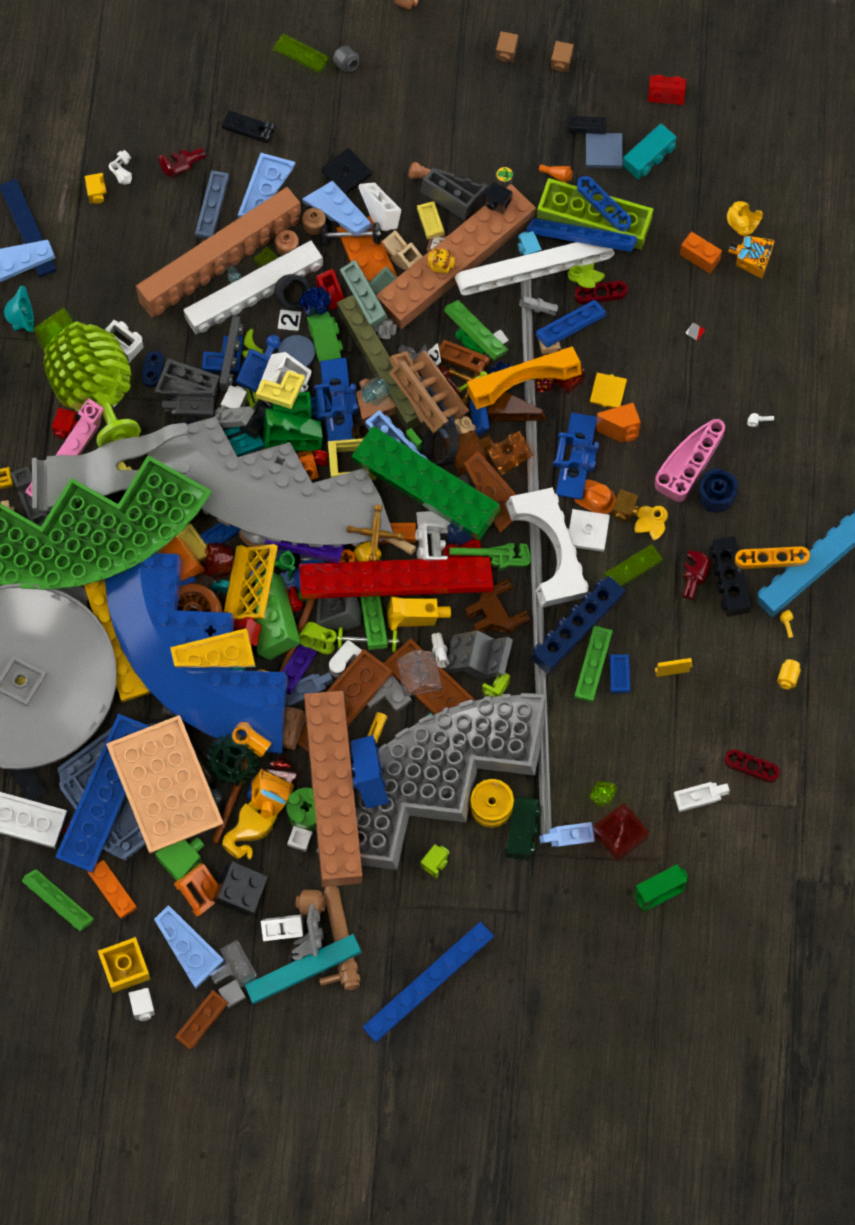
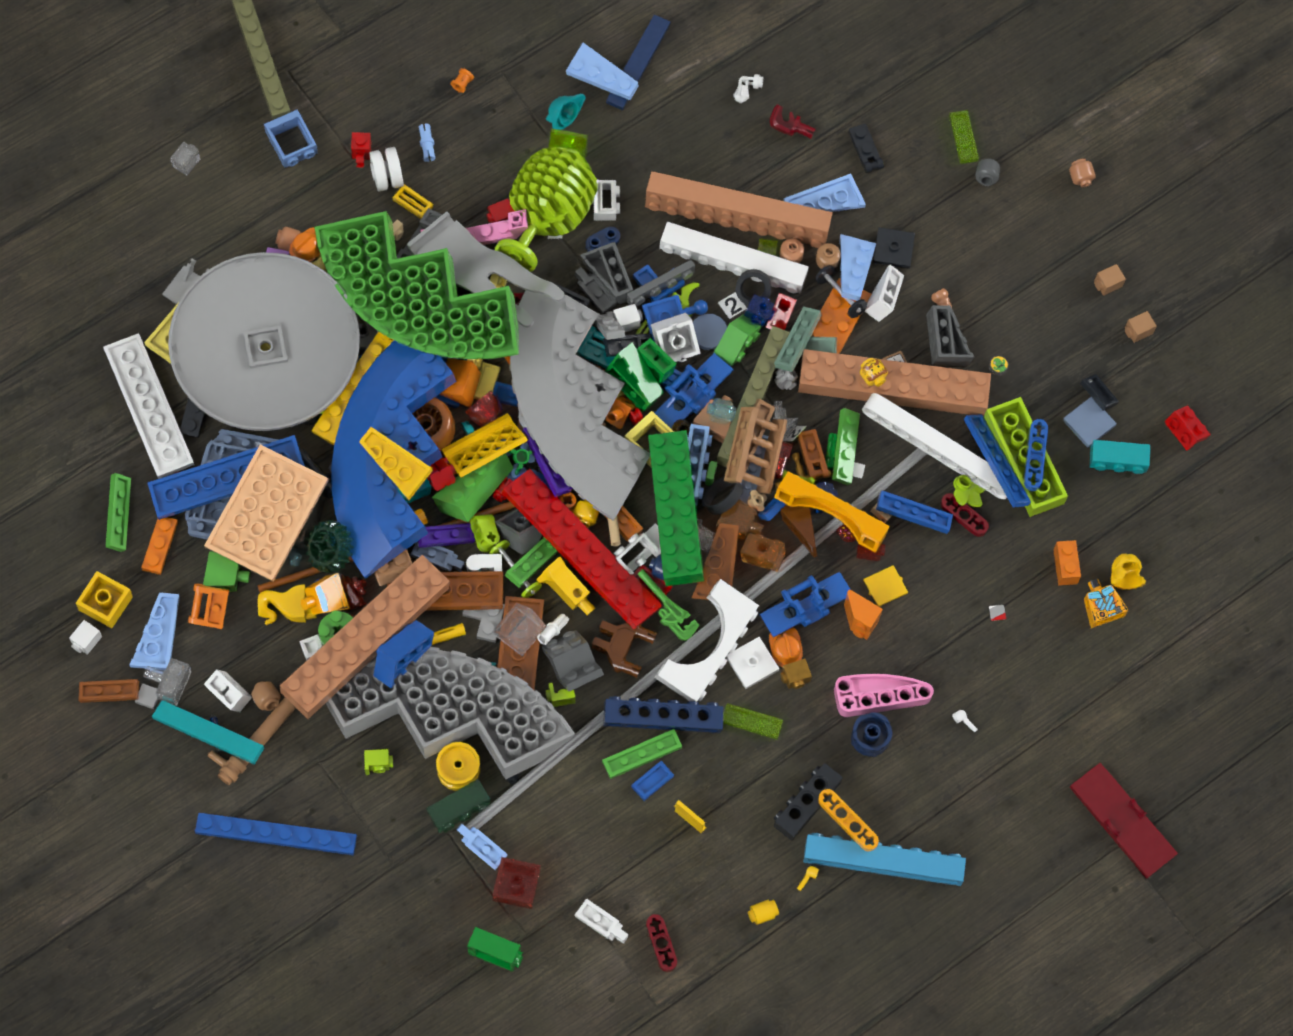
camera: 45 degrees right, 0 degrees up
yellow brick [85,173,107,204] -> none
sand blue tile [195,170,229,239] -> none
black brick [212,861,268,916] -> none
clear light blue arm [227,266,242,283] -> none
light orange piece [232,722,271,757] -> none
light yellow plate [256,370,305,409] -> none
light grey plate [292,904,323,960] -> none
pearl gold piece [347,505,404,562] -> none
tan brick [380,230,423,270] -> none
light yellow tile [417,201,445,239] -> none
black brick [483,182,513,214] -> none
medium azure brick [517,231,542,256] -> none
light grey pin [519,295,558,316] -> none
orange cone [539,164,573,183] -> none
clear neon green bracket [589,781,618,807] -> none
yellow plate [635,506,668,541] -> none
dark red piece [682,551,711,600] -> none

